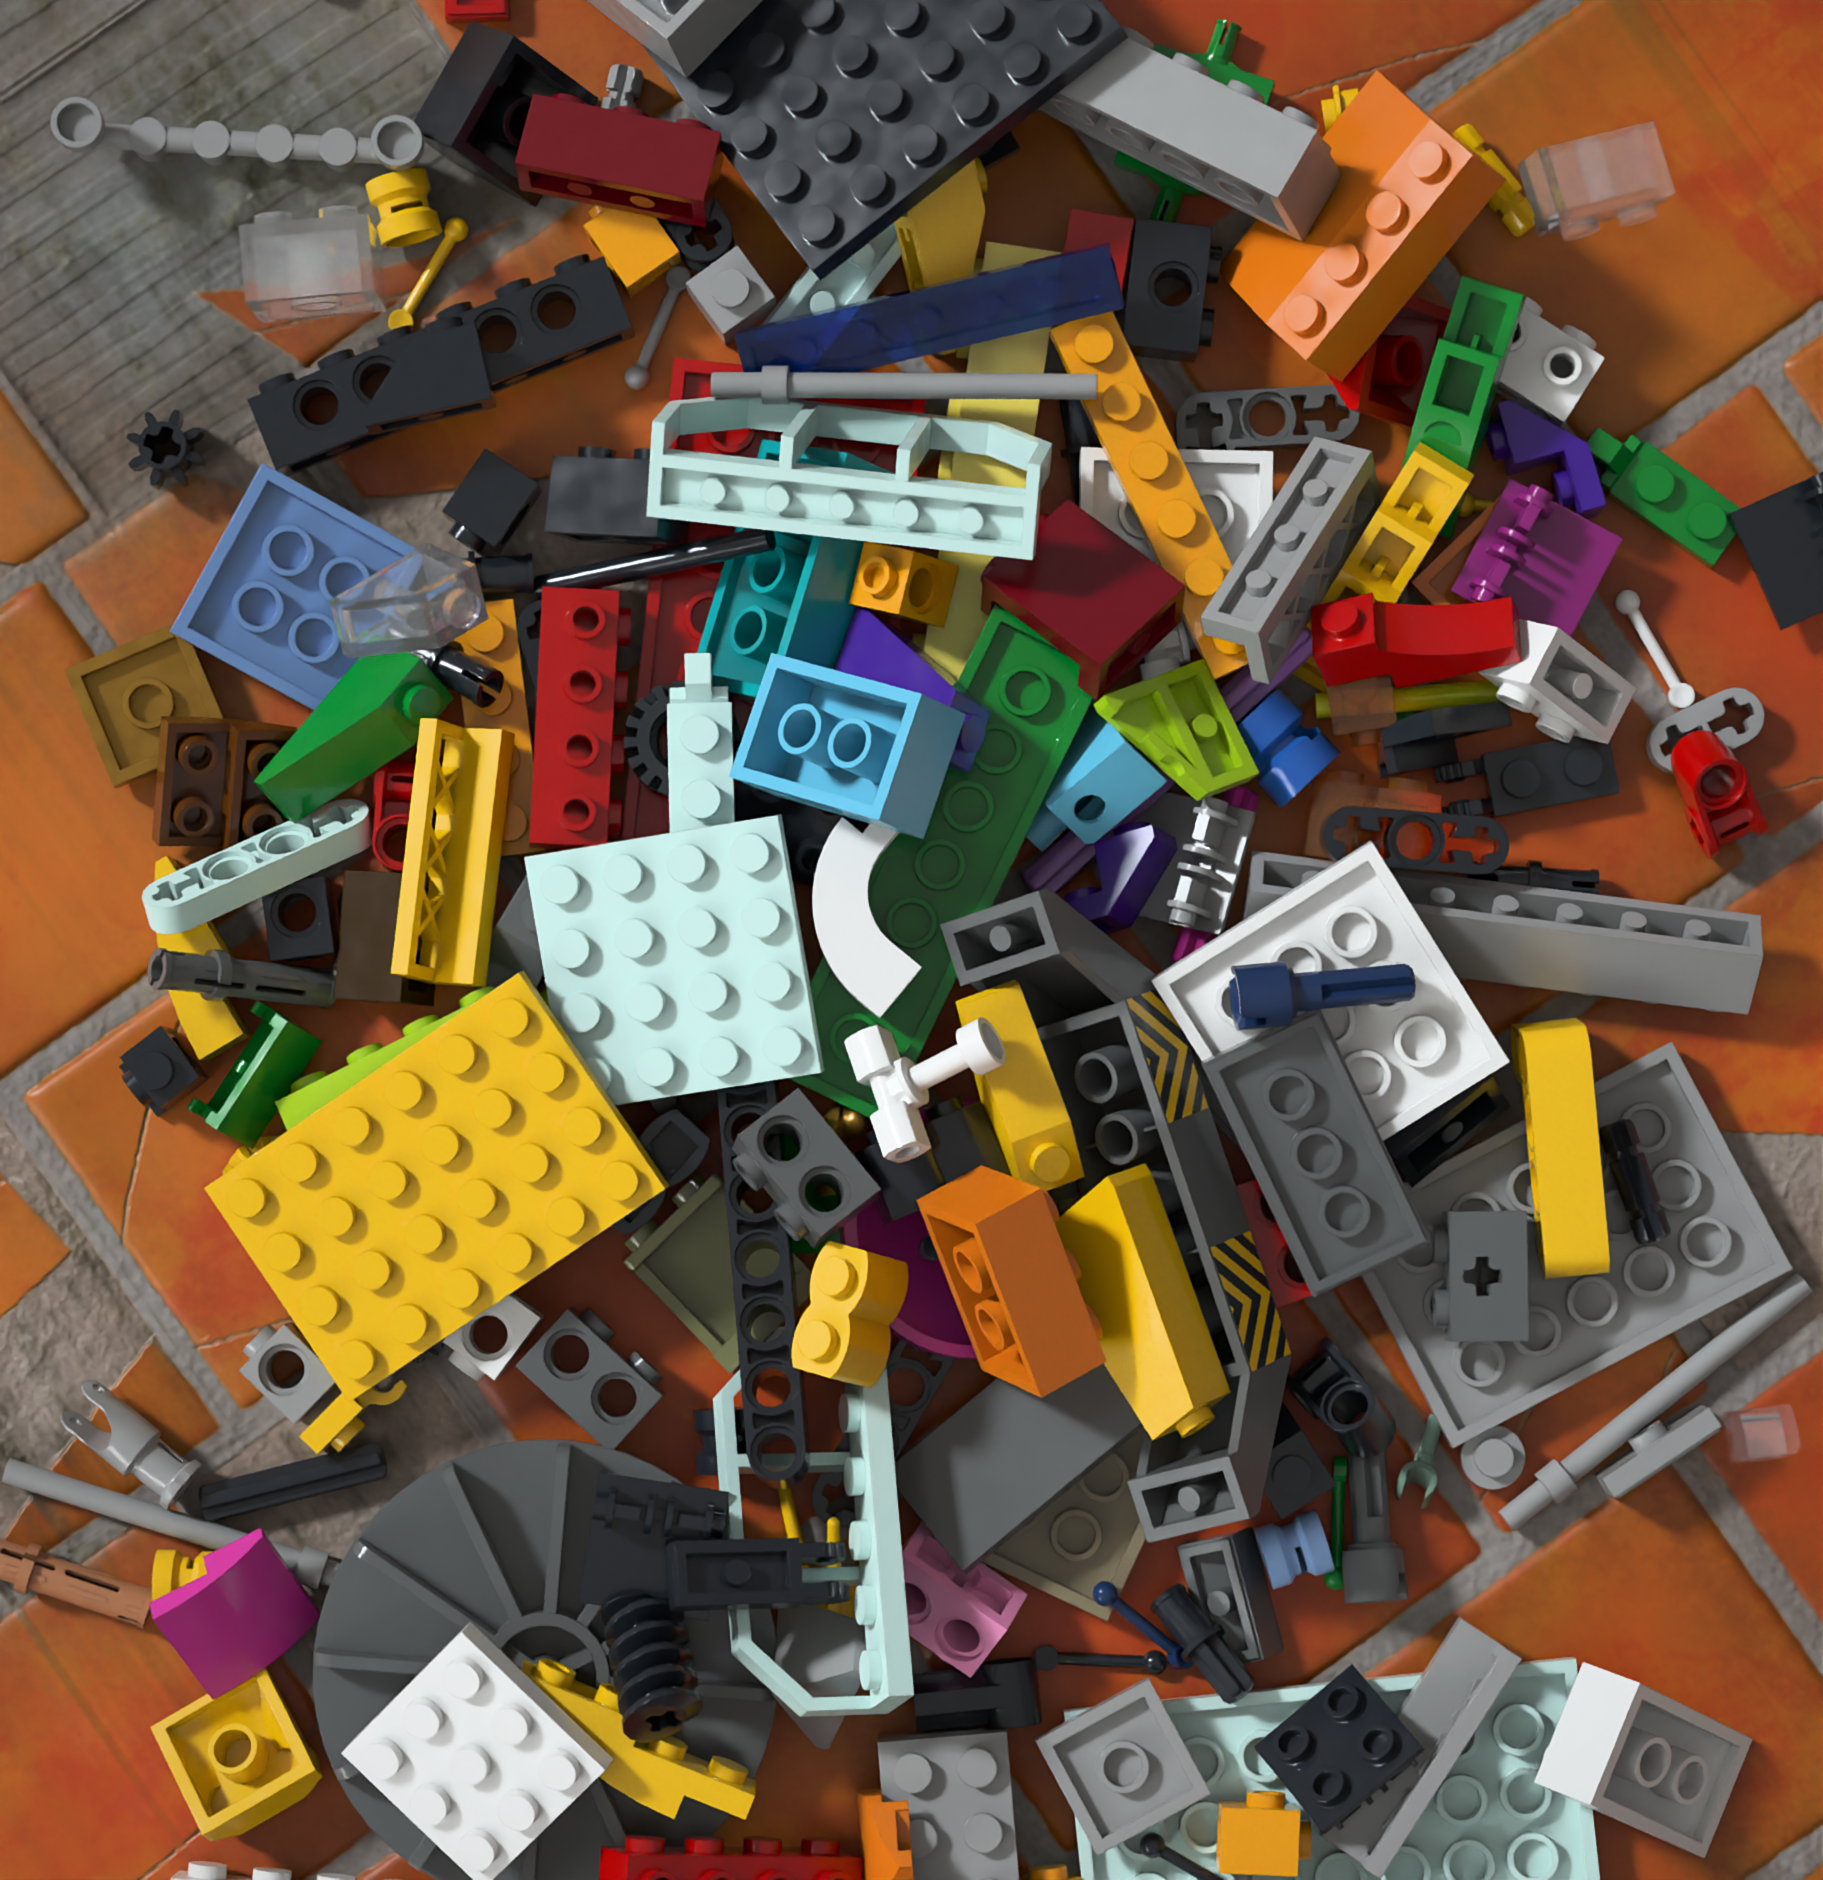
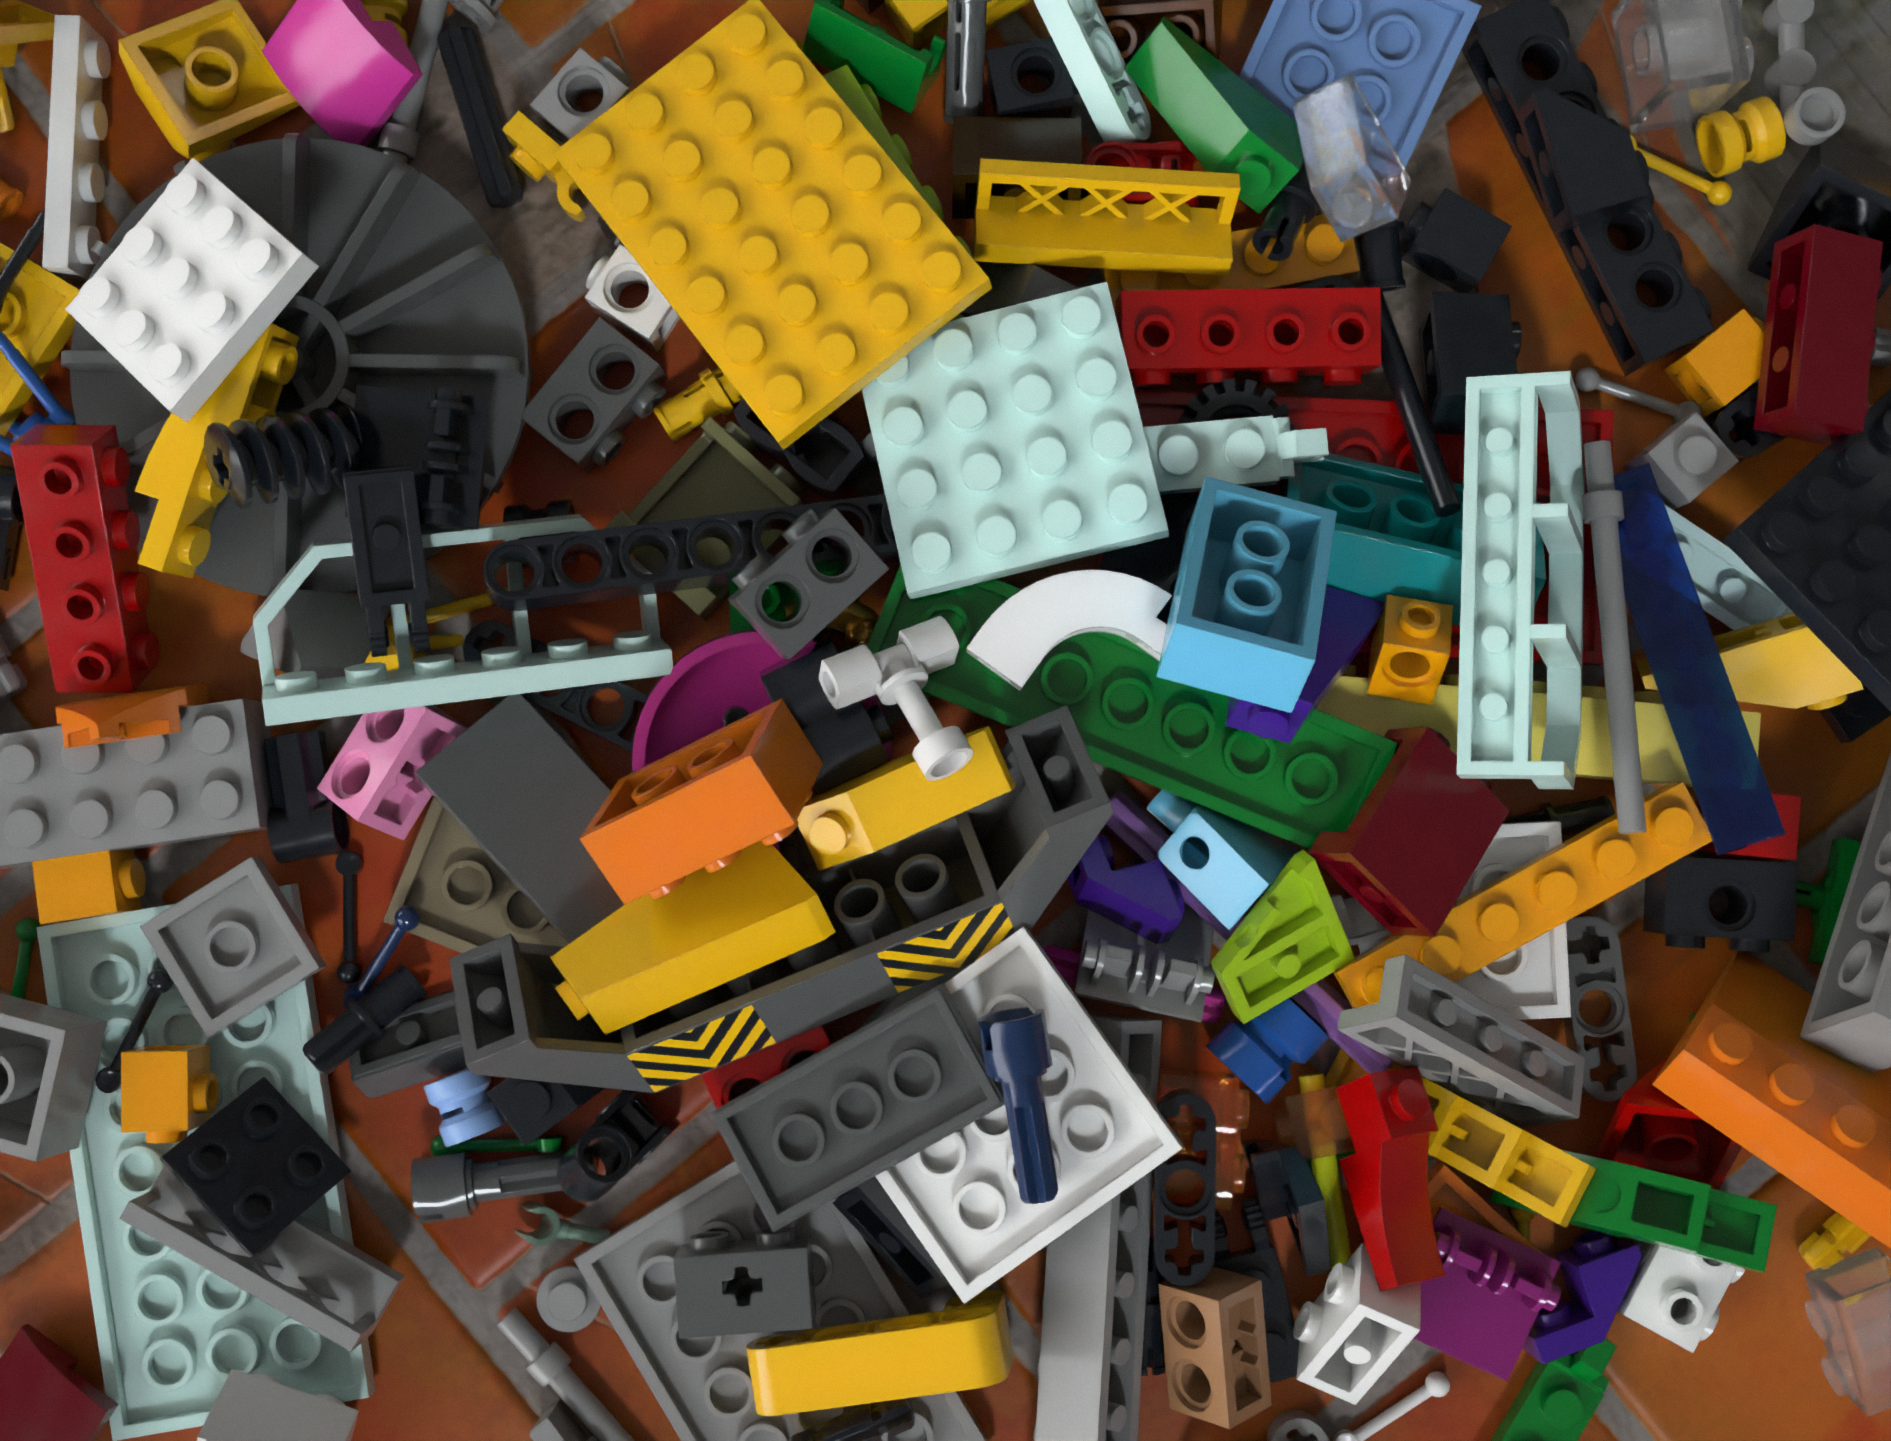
camera: 90 degrees right, 0 degrees up
yellow brick [792,1241,908,1388] -> none
none -> yellow pin [652,367,743,443]
none -> medium nougat brick [1158,1267,1272,1429]

